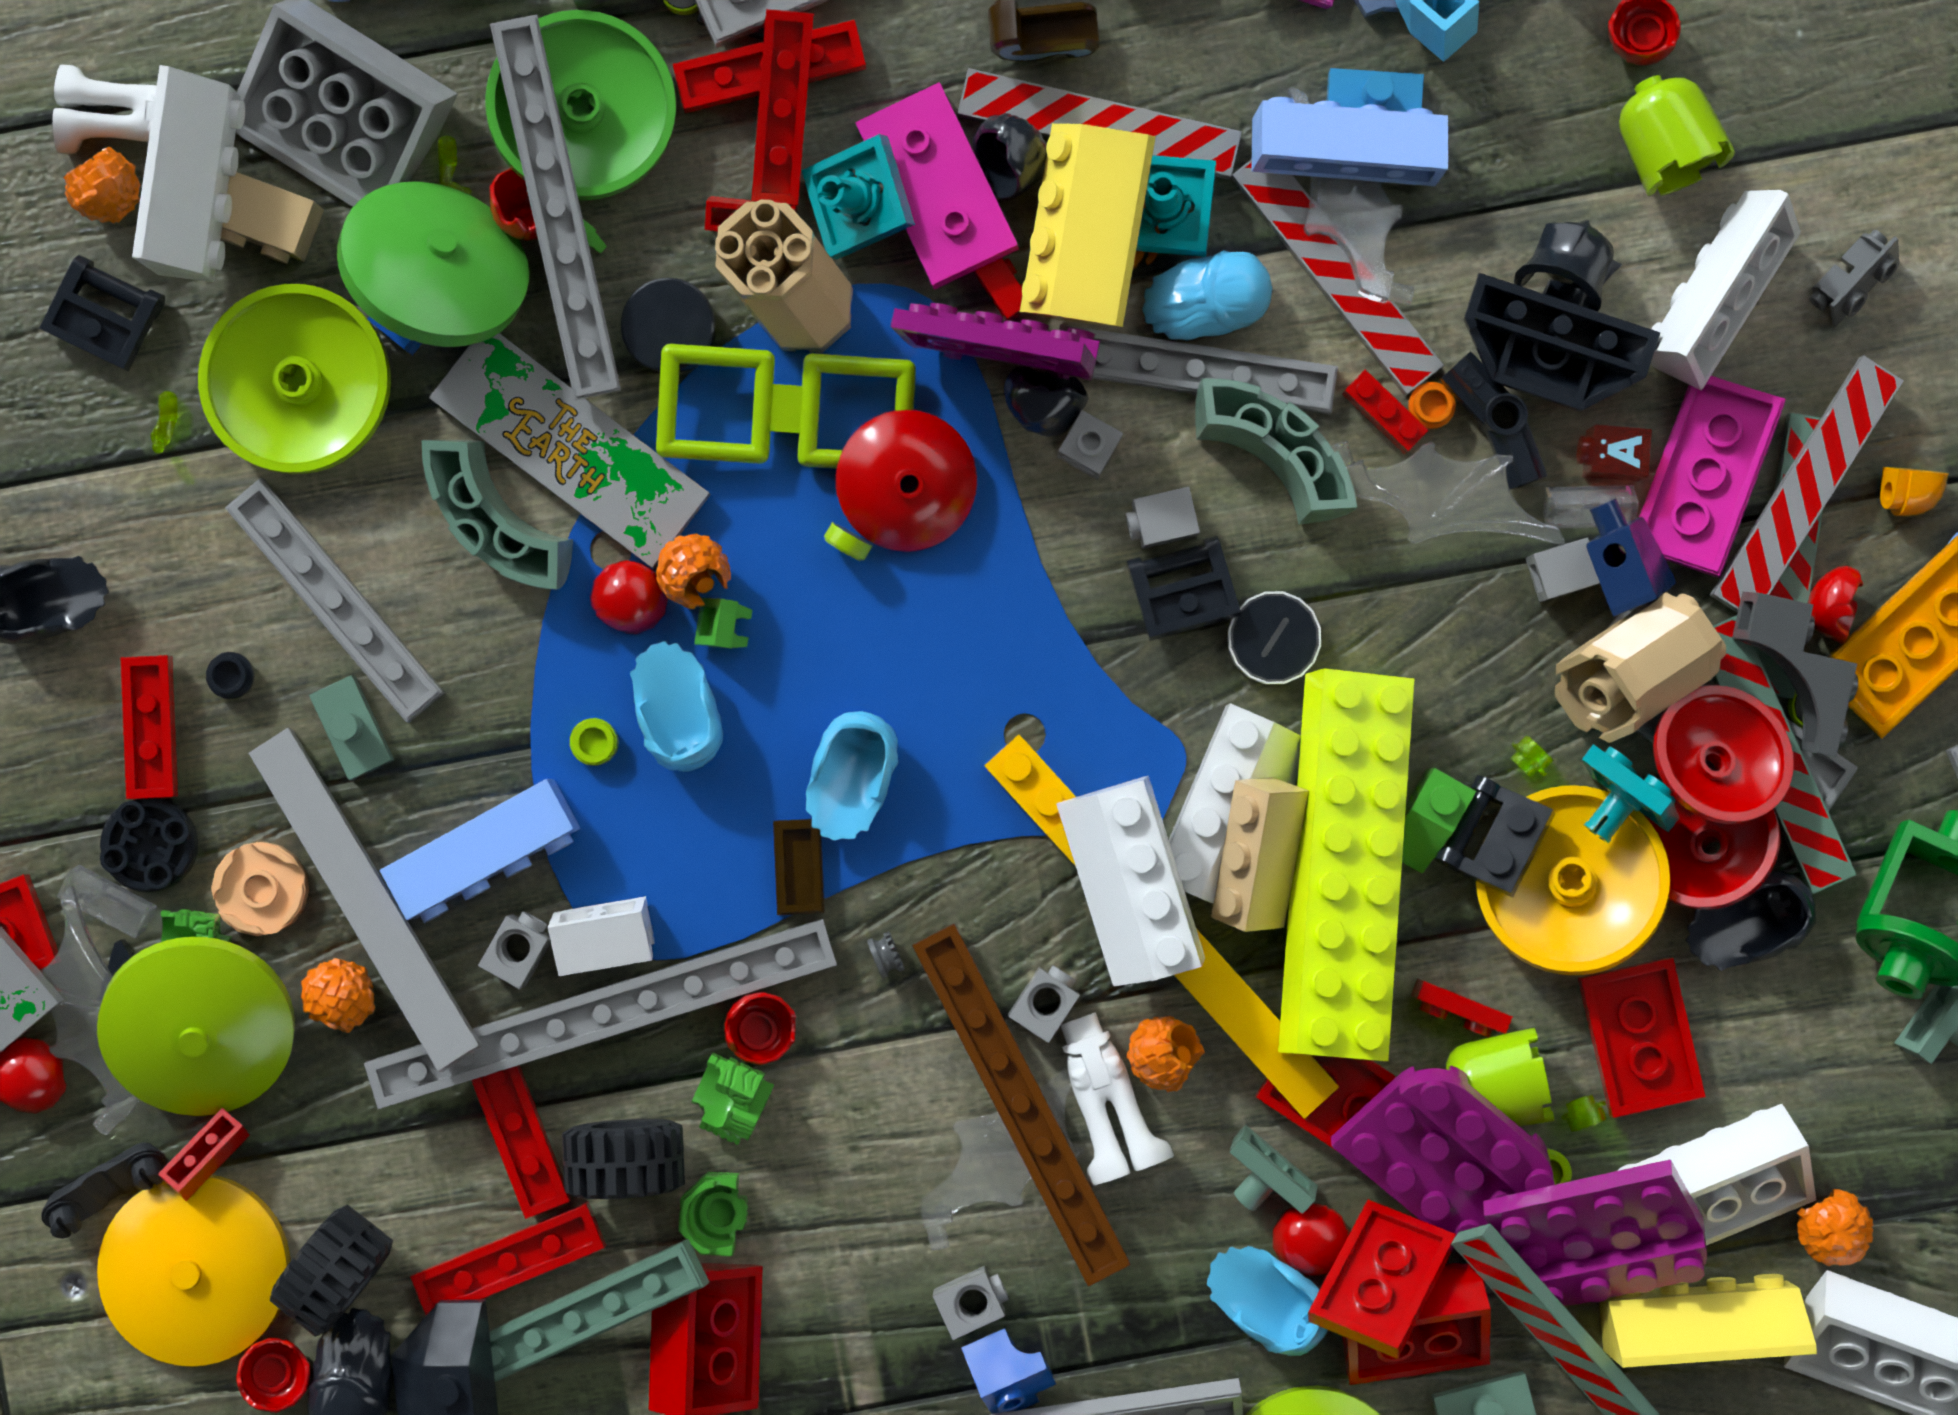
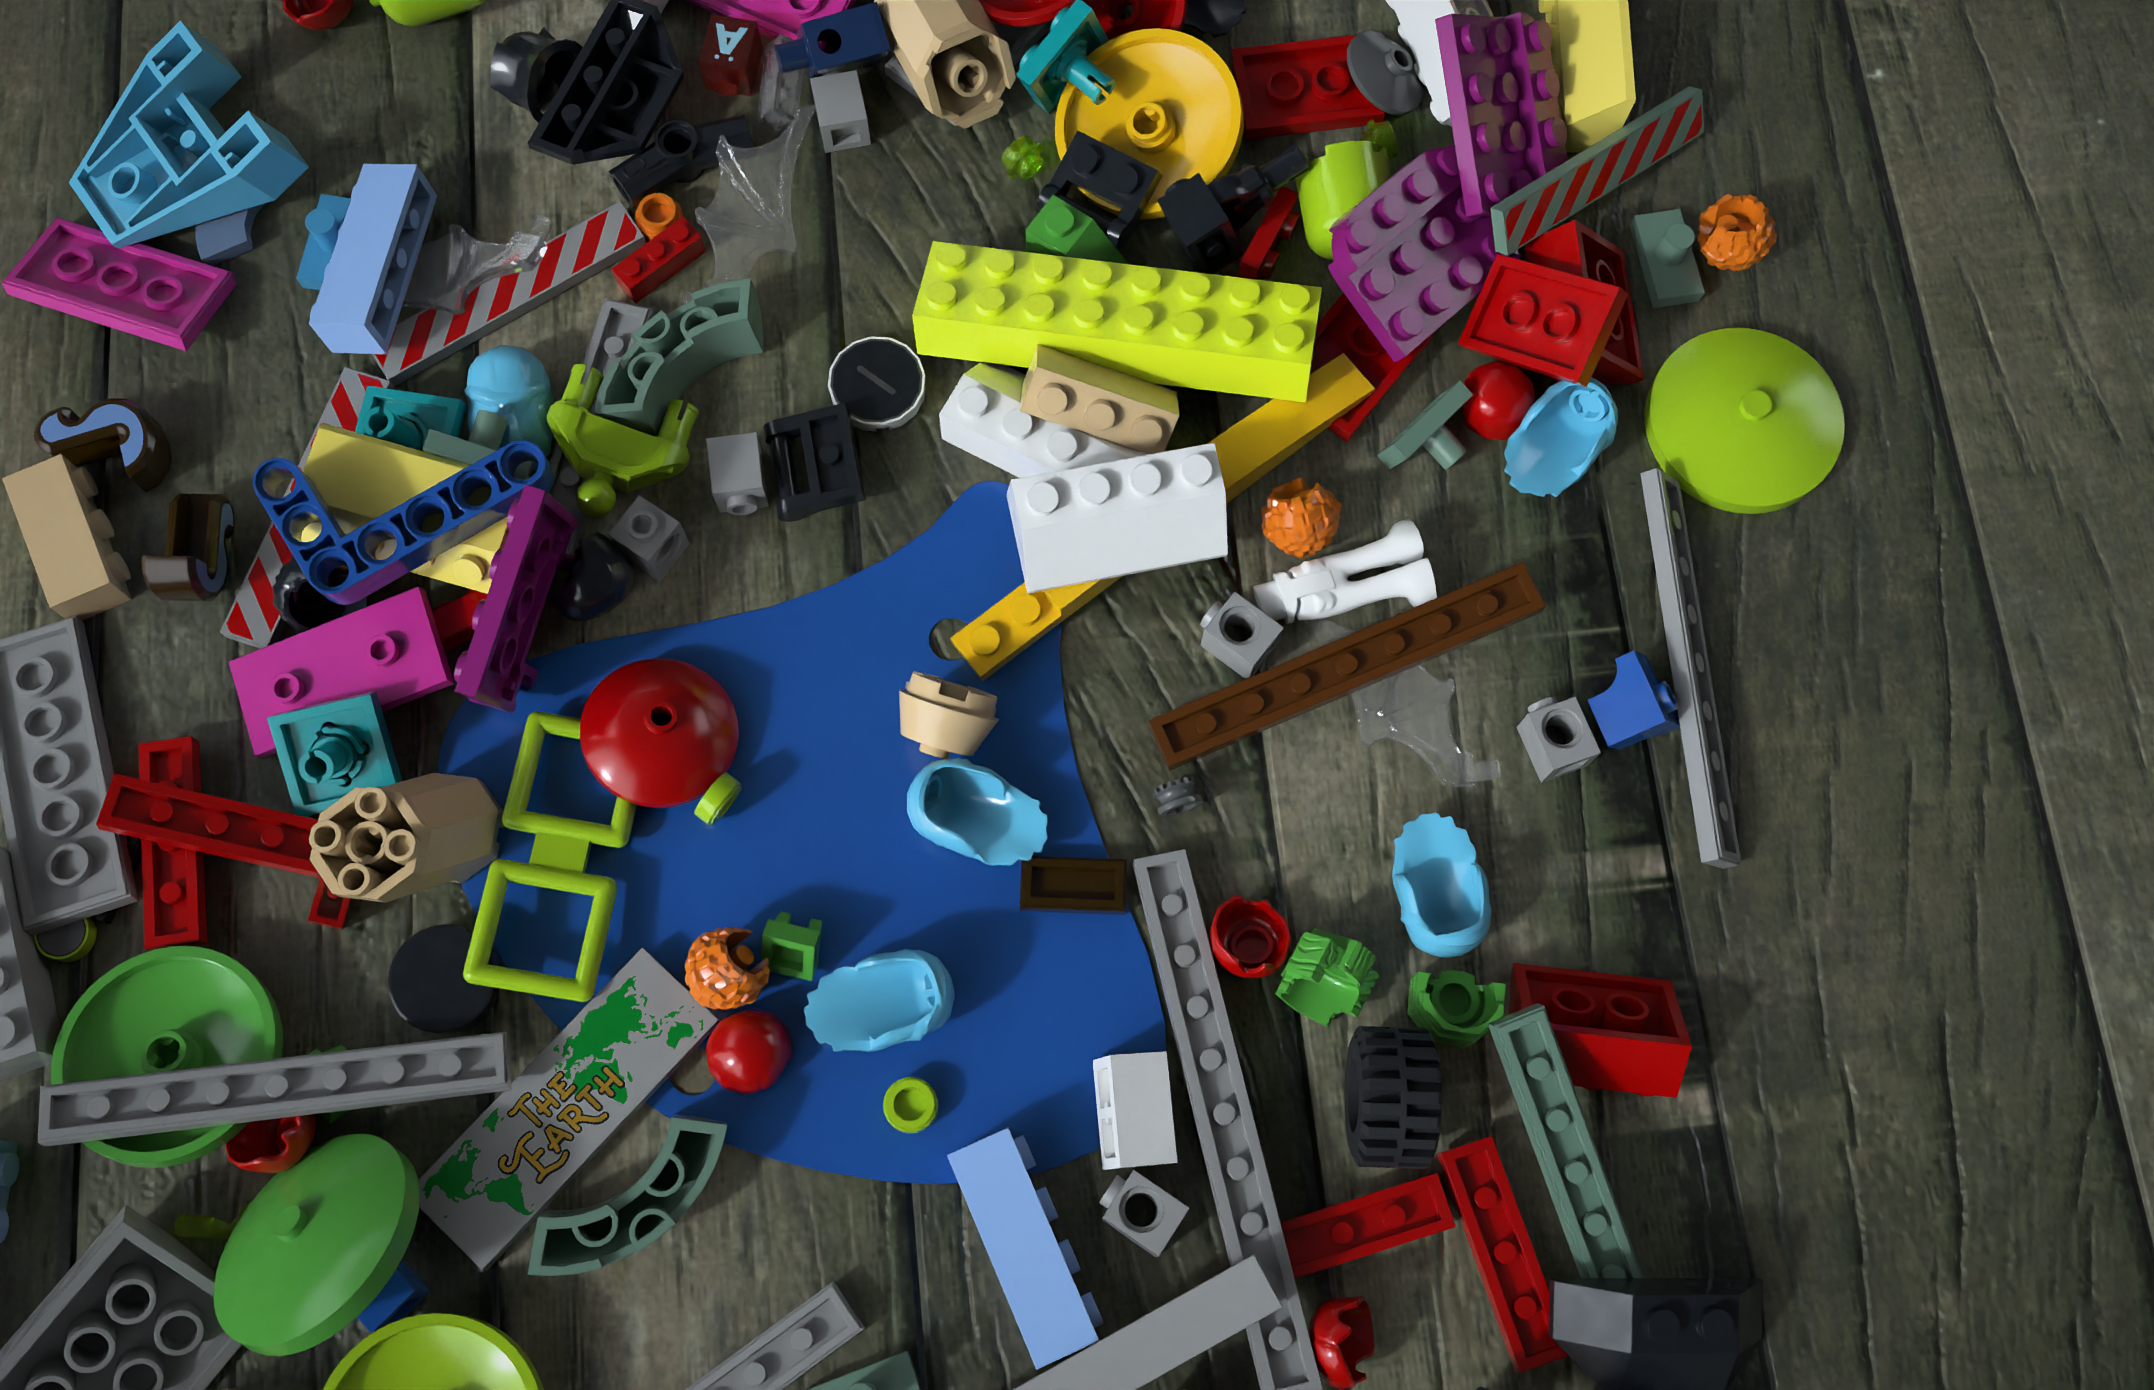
camera: 90 degrees left, 15 degrees down
none -> blue beam [253,440,554,605]
none -> sand green tile [423,410,532,480]
none -> lime connector [547,364,699,518]
none -> tan cone [899,671,999,759]
none -> black brick [1157,143,1310,274]
none -> red hair [1307,1296,1375,1389]
none -> dark grey dish [1347,30,1423,115]
none -> medium azure hair [1392,813,1492,958]

